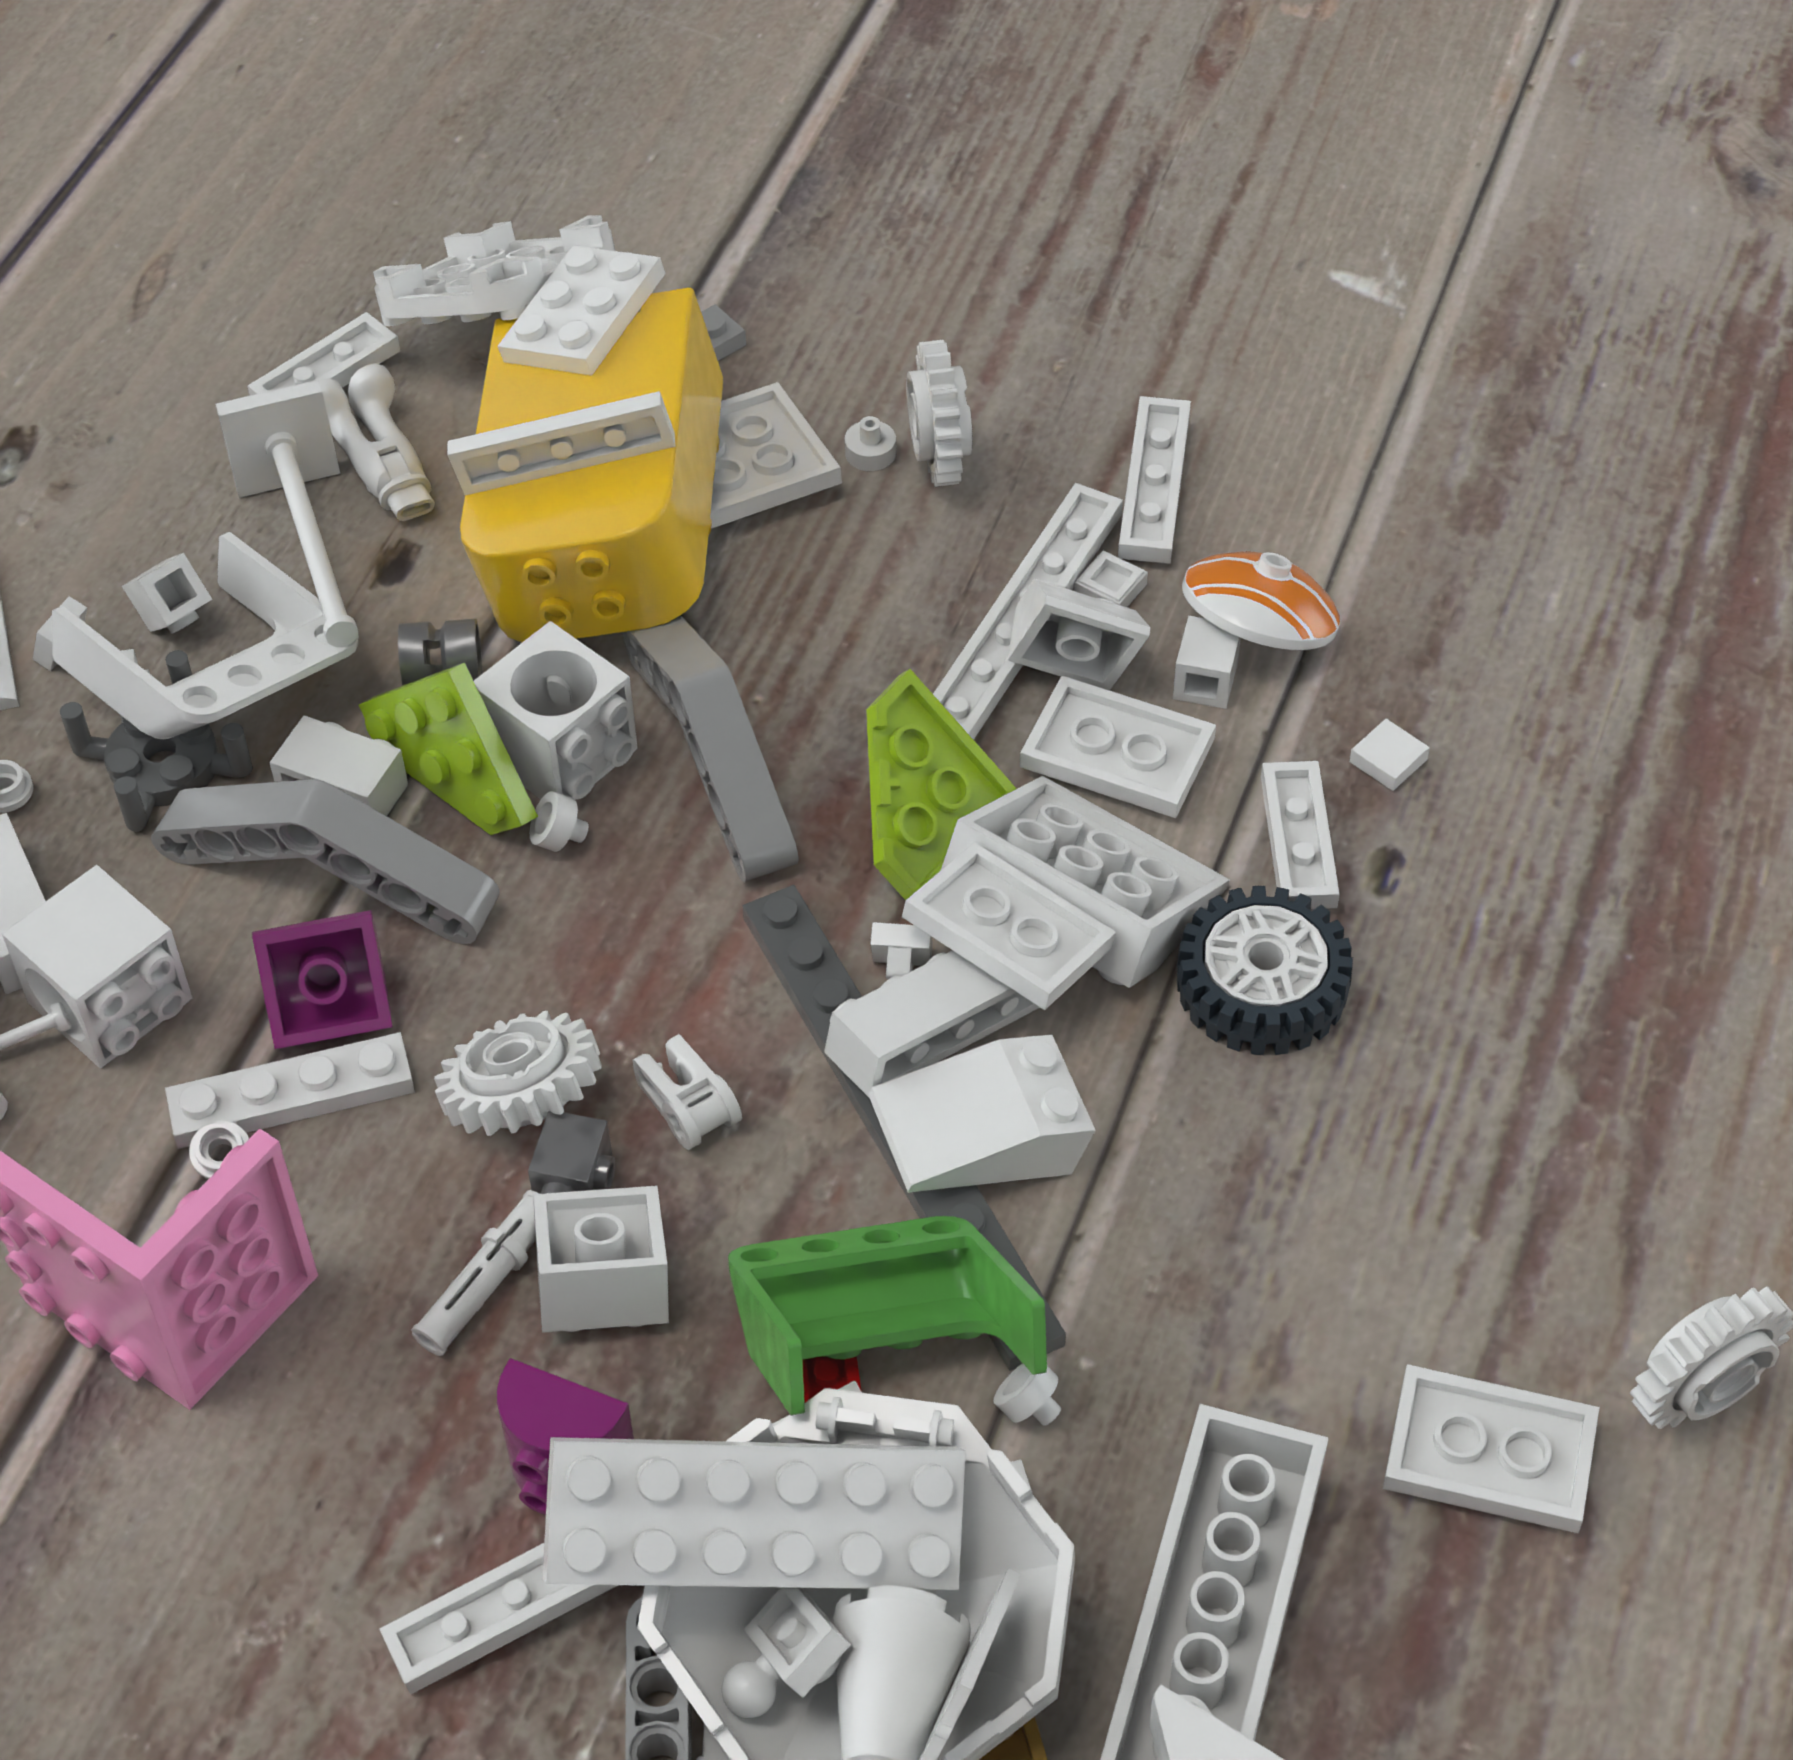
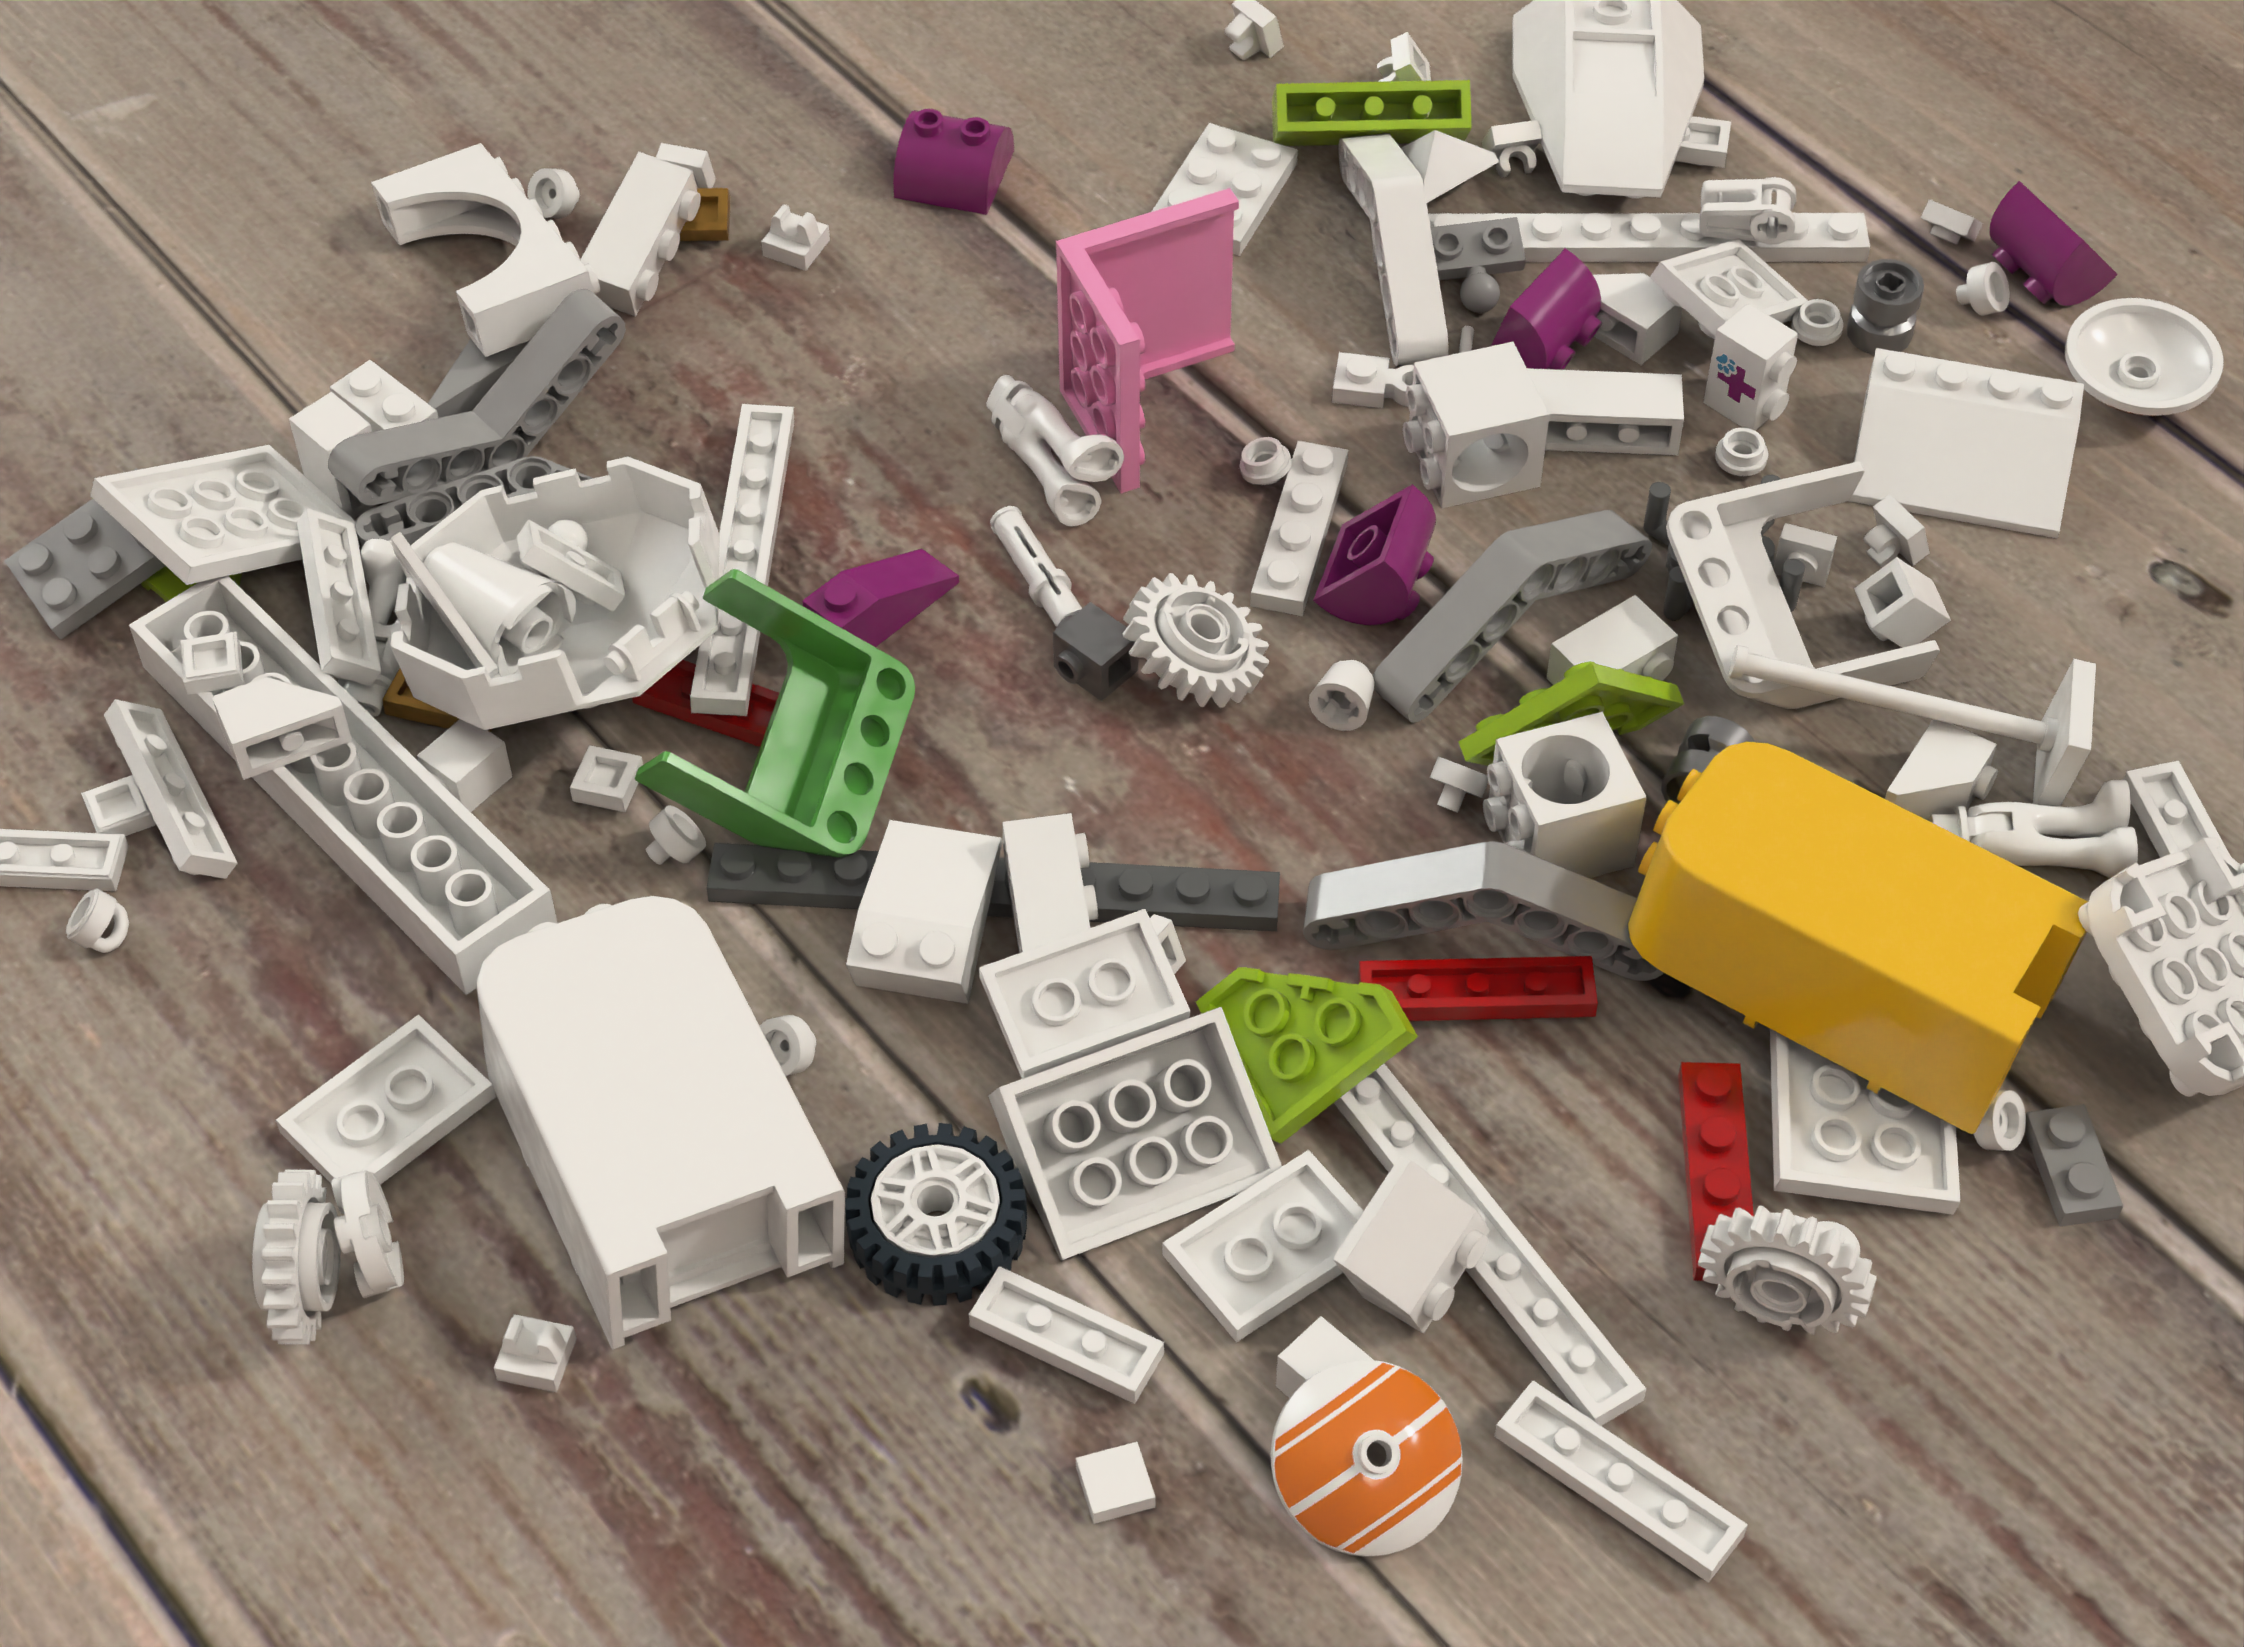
camera: 120 degrees right, 0 degrees up
white plate [447,391,676,496] -> none
white plate [497,246,666,376] -> none
magenta brick [497,1358,634,1514] -> none
white slope [533,1186,669,1333] -> none
white plate [542,1437,966,1590] -> none
white piece [633,1034,742,1150] -> none
white tile [1074,550,1148,608] -> none
none -> white plate [332,1170,404,1298]
none -> white brick [417,719,512,812]
none -> white piece [476,896,845,1350]
none -> white tile [494,1314,576,1393]
none -> white tile [760,1015,816,1076]
none -> magenta slope [802,548,959,647]
none -> white piece [986,375,1124,526]
none -> white hat [1309,660,1375,731]
none -> white plate [1332,352,1414,408]
none -> red plate [1358,956,1598,1021]
none -> red plate [1678,1062,1754,1281]
none -> white slope [1885,719,1998,821]

